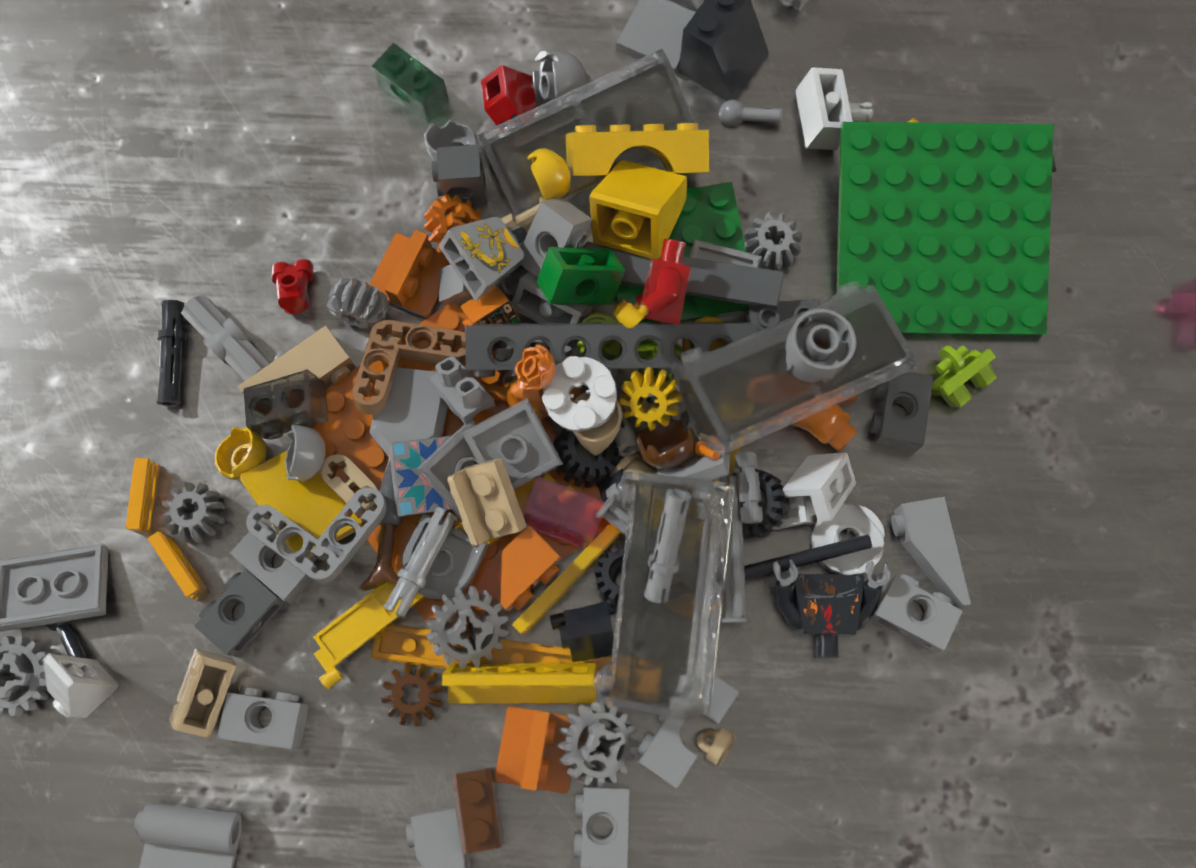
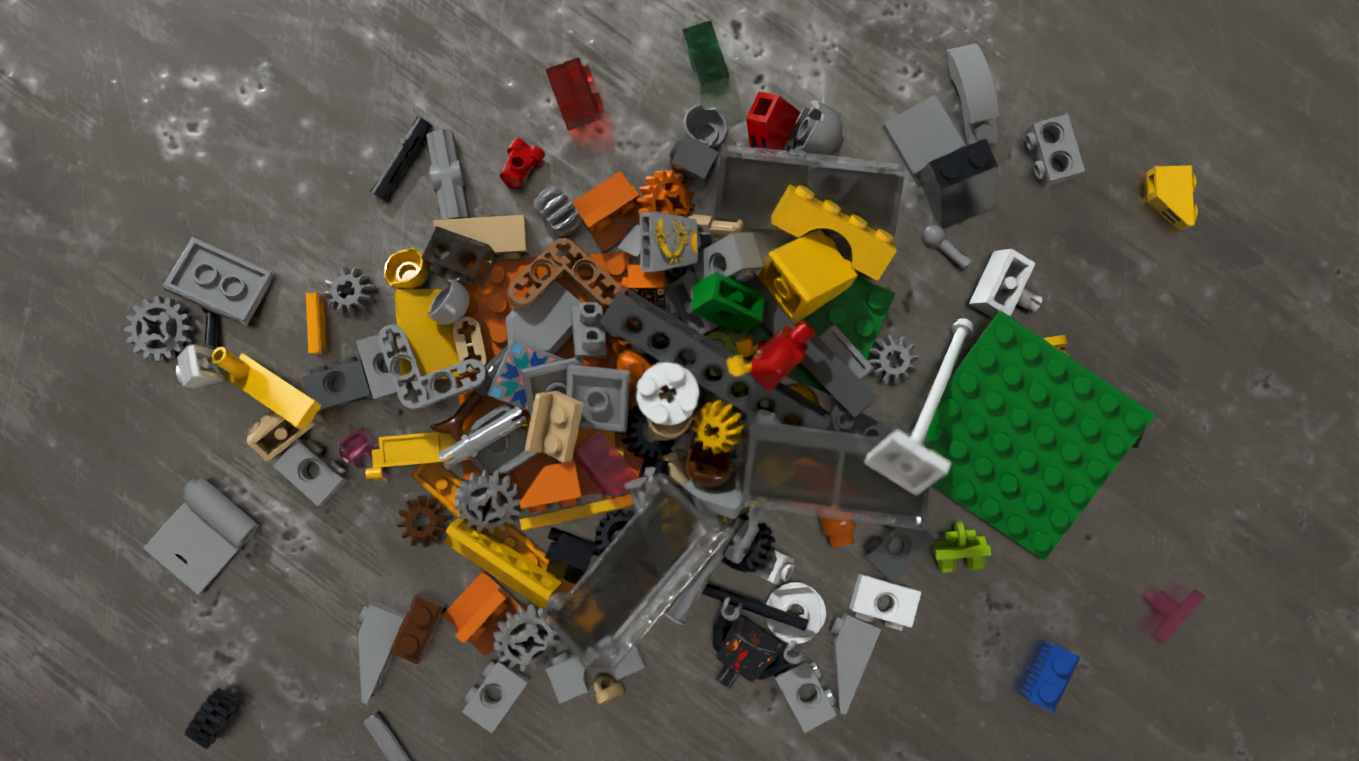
camera: 30 degrees right, 10 degrees up
light orange tile [126,458,161,535] -> none
orange plate [515,345,556,391] -> none
yellow hair [528,148,571,201] -> none
light grey pin [644,488,691,603] -> none
orange piece [694,441,720,461] -> none
white panel [782,453,856,521] -> none
light grey piece [786,309,856,382] -> none
none -> yellow piece [211,347,321,431]
none -> clear pink tile [338,427,374,468]
none -> clear red brick [546,58,604,131]
none -> white brick [849,573,921,630]
none -> white tile [864,318,974,496]
none -> blue brick [1020,641,1080,713]

